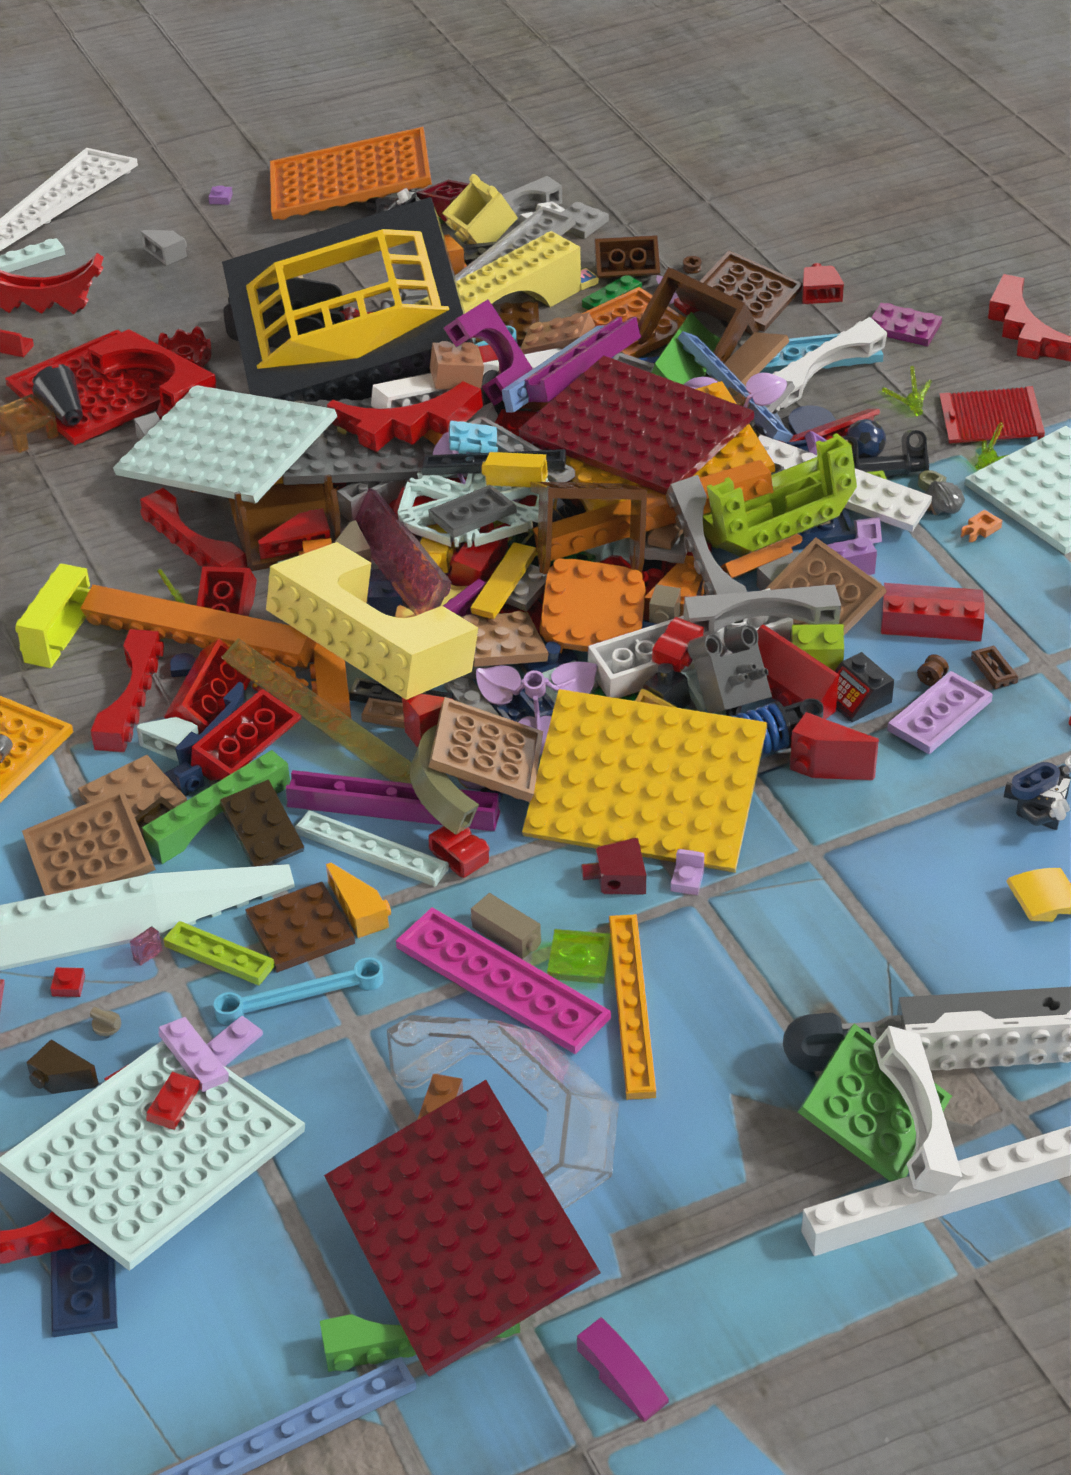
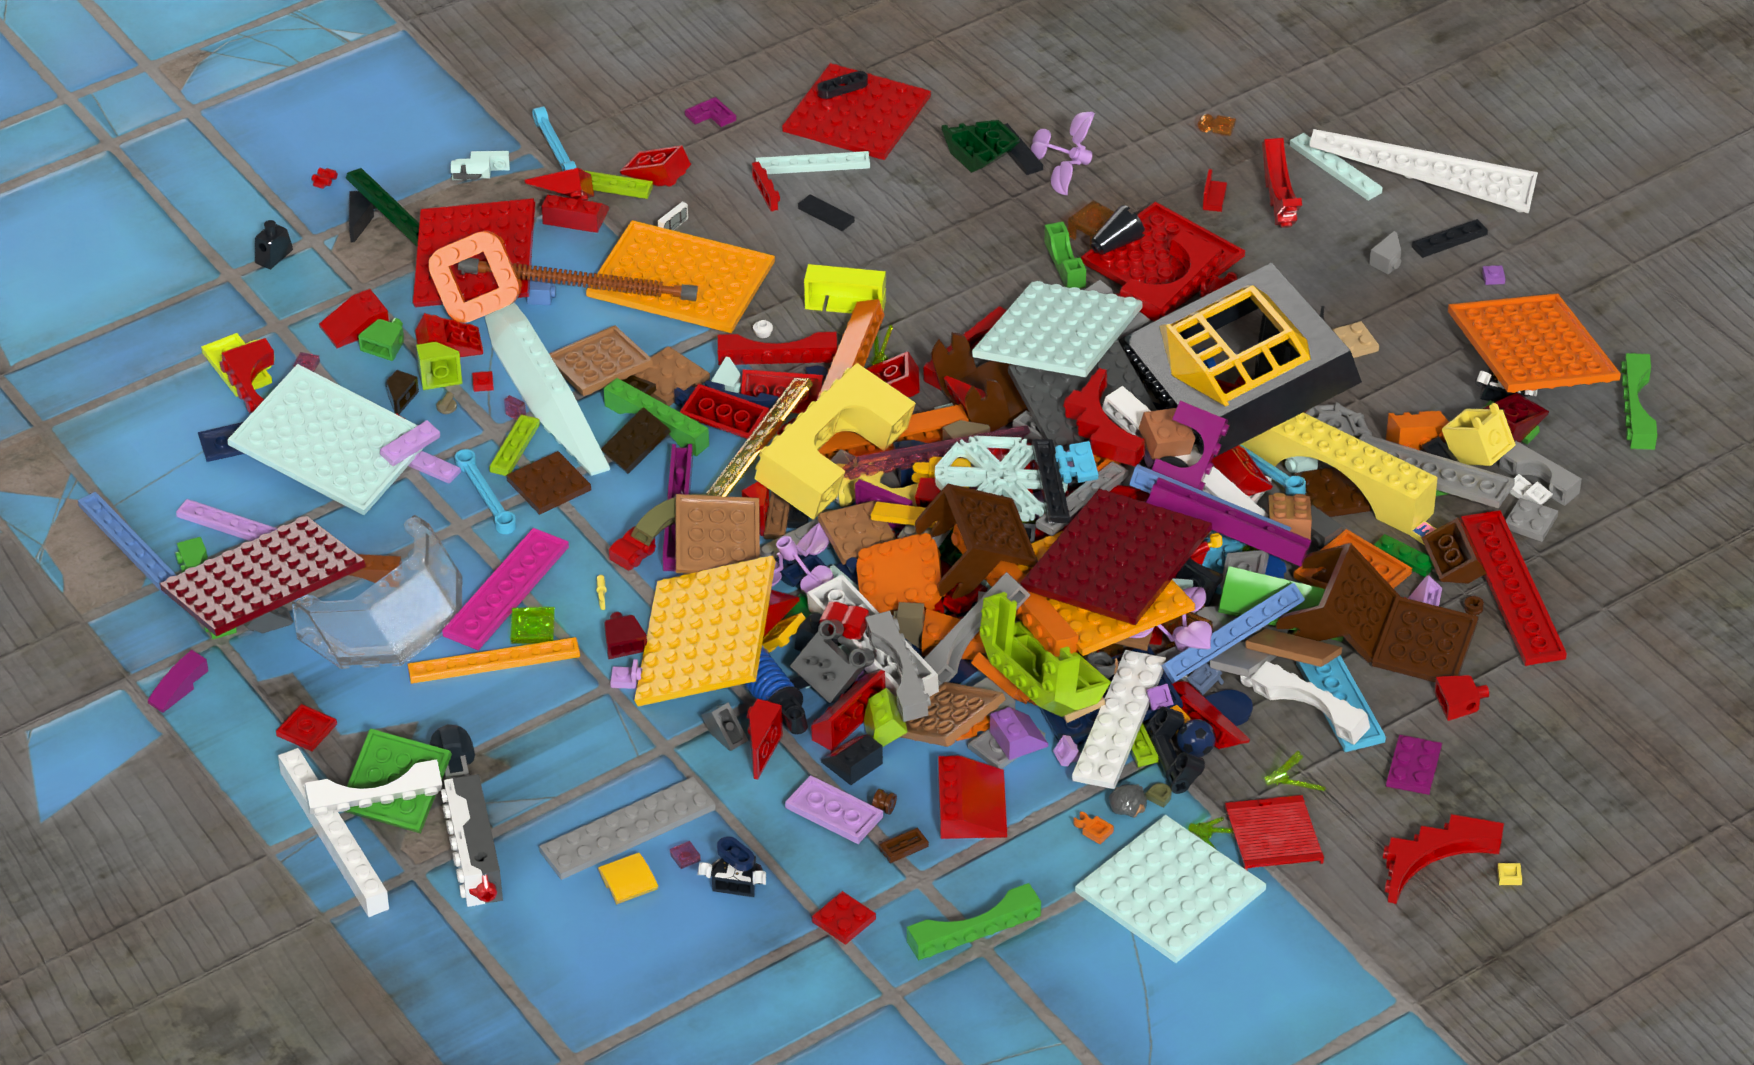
camera: 80 degrees right, 0 degrees up
red plate [146,1072,200,1130] -> none
light aqua tile [295,810,449,887] -> none
light orange slope [326,862,391,938] -> none
dark grey tile [428,485,517,538] -> none
dark tan brick [471,893,541,959] -> none
yellow brick [482,452,548,488] -> none
none -> lavender tile [176,499,277,541]
none -> red tile [276,704,337,751]
none -> lime slope [416,342,462,390]
none -> light grey plate [539,777,716,880]
none -> light yellow piece [596,575,607,610]
none -> clear pink plate [670,841,701,869]
none -> dark grey slope [701,702,749,751]
none -> white plate [753,320,773,338]
none -> bright green arch [1044,222,1086,289]
none -> black tile [1412,219,1488,258]
none -> red plate [1461,510,1567,666]
none -> light yellow tile [1497,863,1522,885]
none -> bright green arch [1621,353,1657,450]

